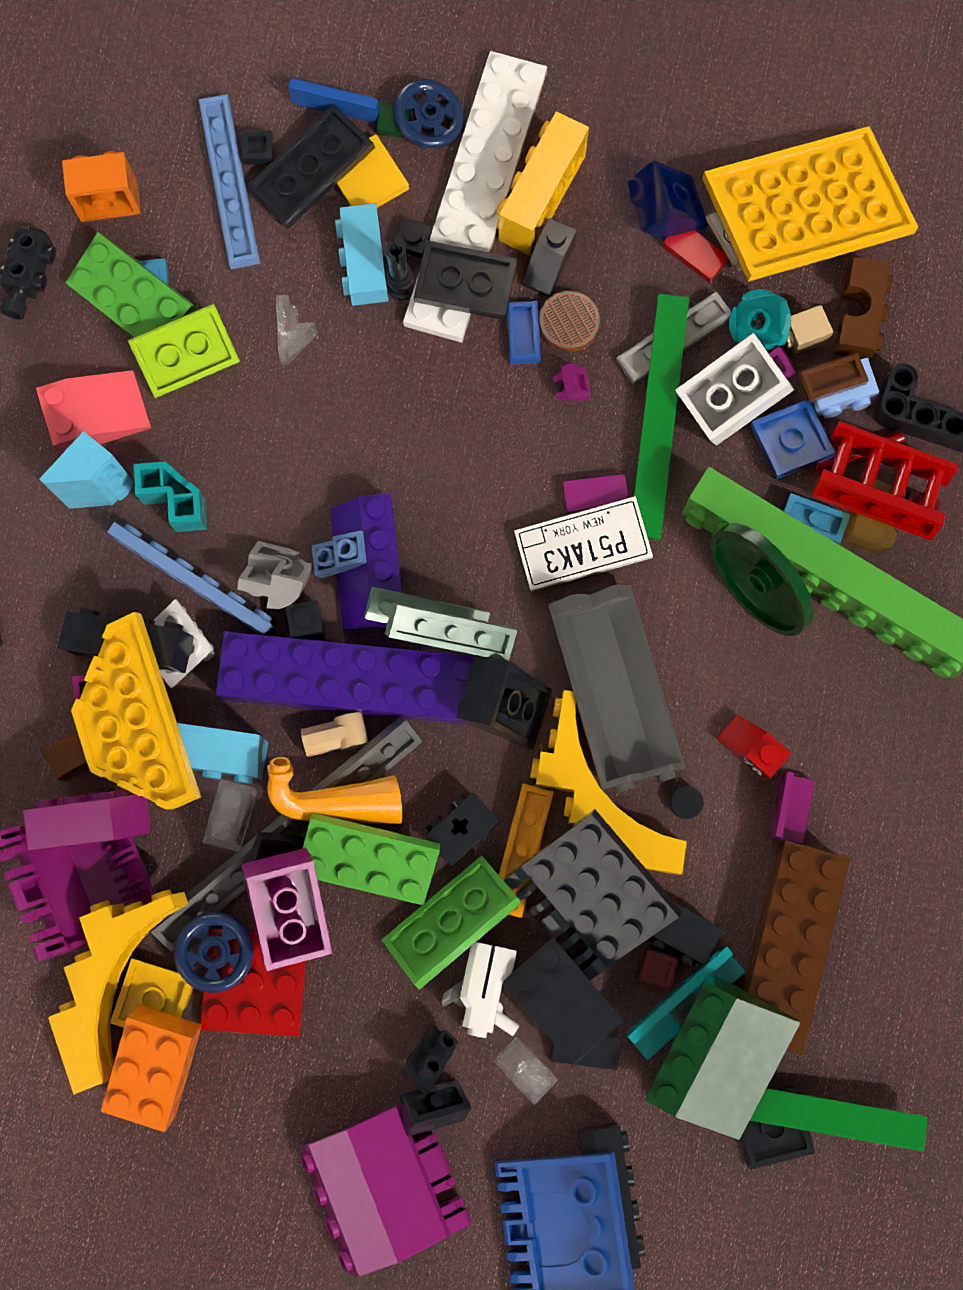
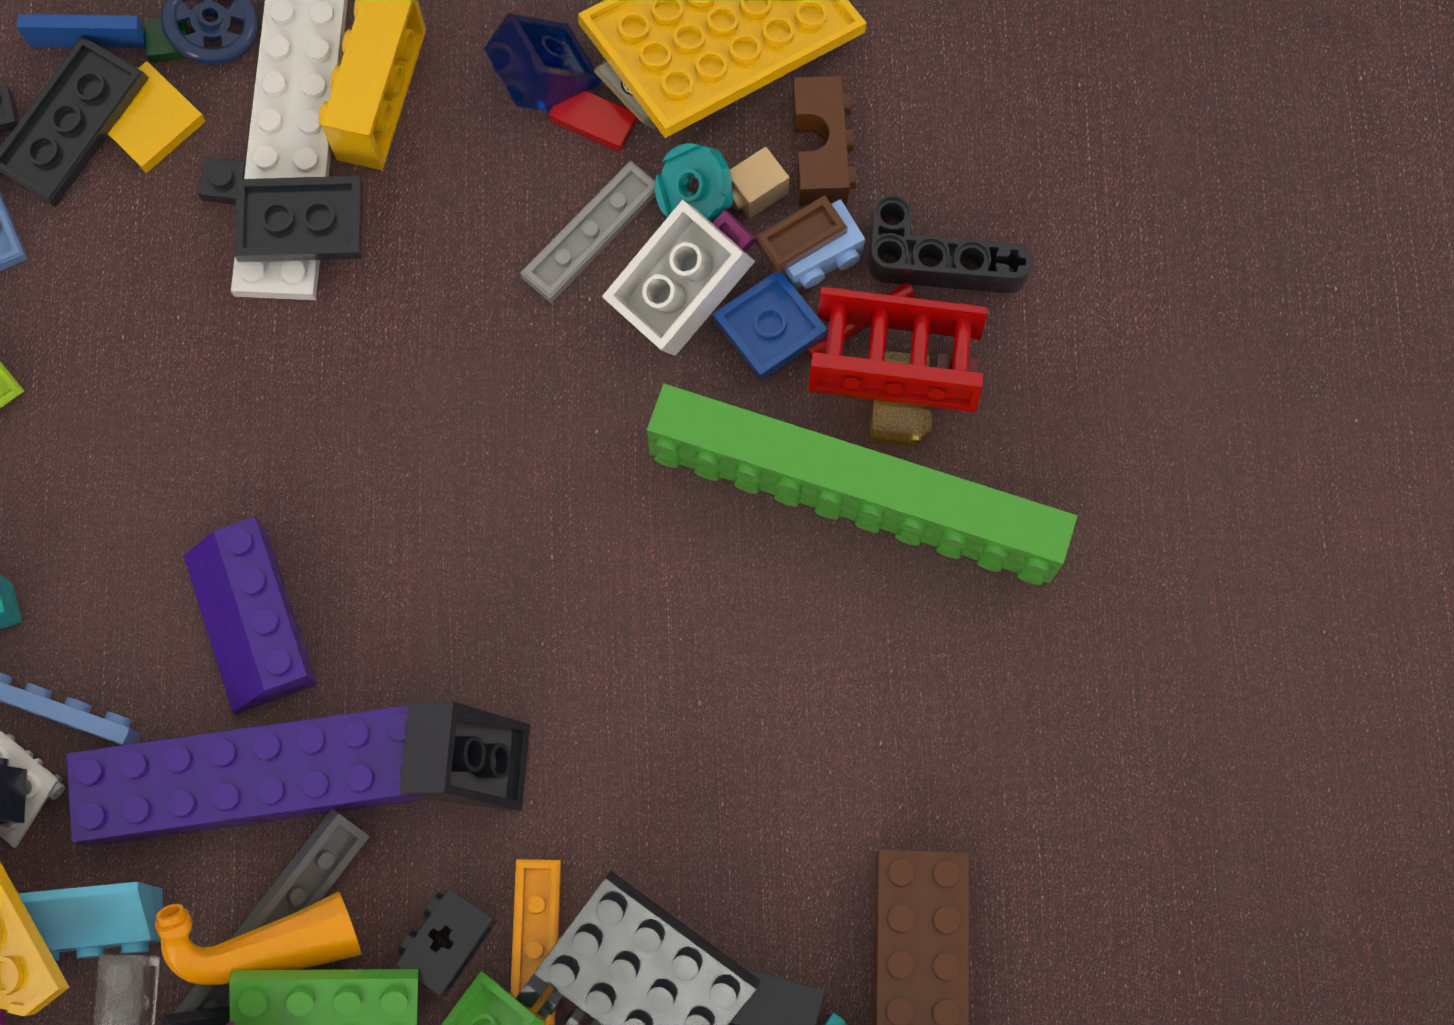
camera: 15 degrees left, 5 degrees down
light grey brick [237,541,312,609] -> none
clear slope [276,294,317,365] -> none
black brick [286,600,326,640] -> none
tan piece [301,712,369,757] -> none
medium blue slope [312,531,366,578] -> none
medium azure brick [335,203,388,306] -> none
fence [364,587,518,662] -> none
black pin [386,240,414,300] -> none
blue tile [507,301,541,364] -> none
white tile [514,496,653,592] -> none
black slope [522,218,577,297] -> none
yellow arch [530,690,687,875] -> none
tile [539,291,600,352] -> none
dark grey panel [548,584,686,794] -> none
magenta tile [553,363,591,402] -> none
magenta tile [563,474,628,514] -> none
green tile [634,294,689,541] -> none
black tile [670,786,704,819] -> none
dark green dish [710,523,814,636] -> none
red slope [716,714,792,781] -> none
magenta panel [769,772,815,845] -> none
dark azure plate [783,493,850,544] -> none

